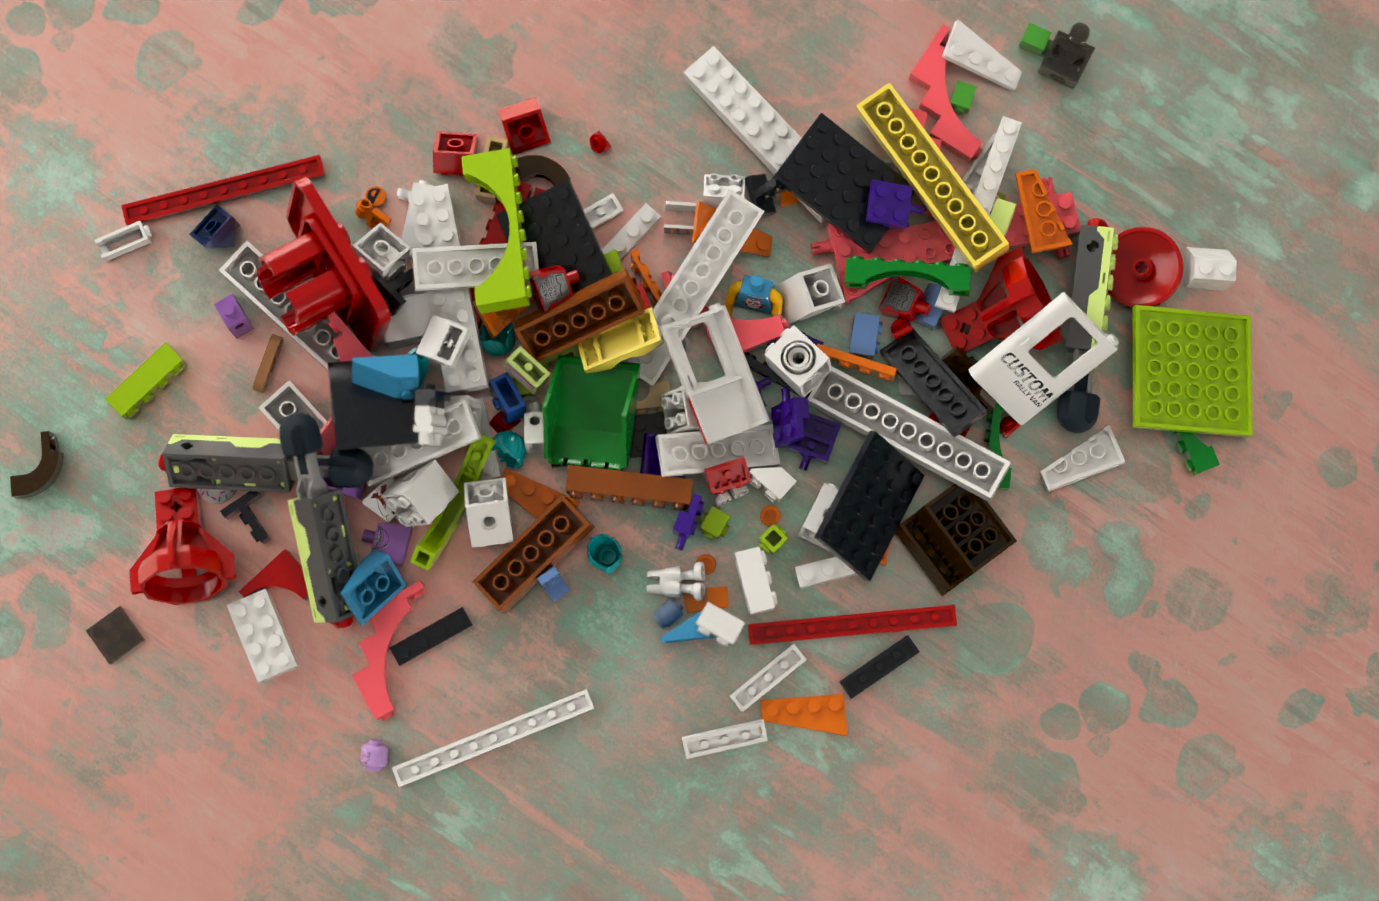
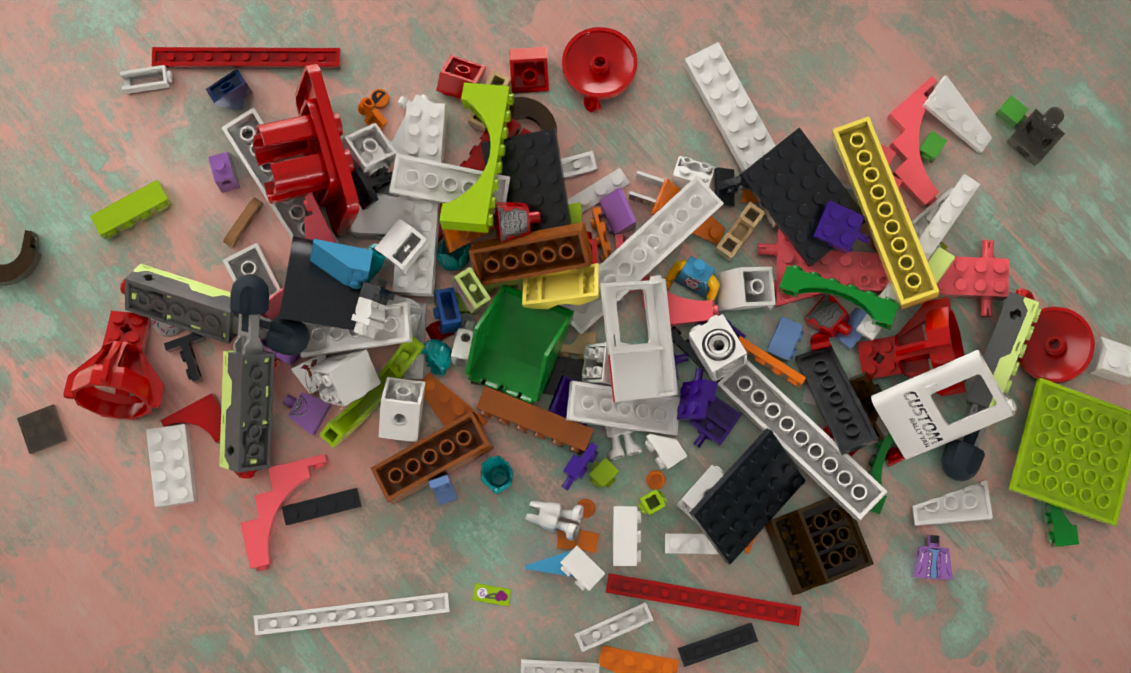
camera: 20 degrees right, 0 degrees up
dark azure slope [340,550,407,626] -> none
lavender head [360,740,389,771] -> none
sand blue brick [653,599,683,629] -> none
red bracket [704,457,751,494] -> none
orange wing [1015,169,1073,254] -> none
none -> lime sticker [472,583,511,606]
none -> red dish [562,27,637,100]
none -> medium lavender slope [598,187,637,237]
none -> tan arch [715,202,765,262]
none -> medium lavender torso [912,535,953,580]

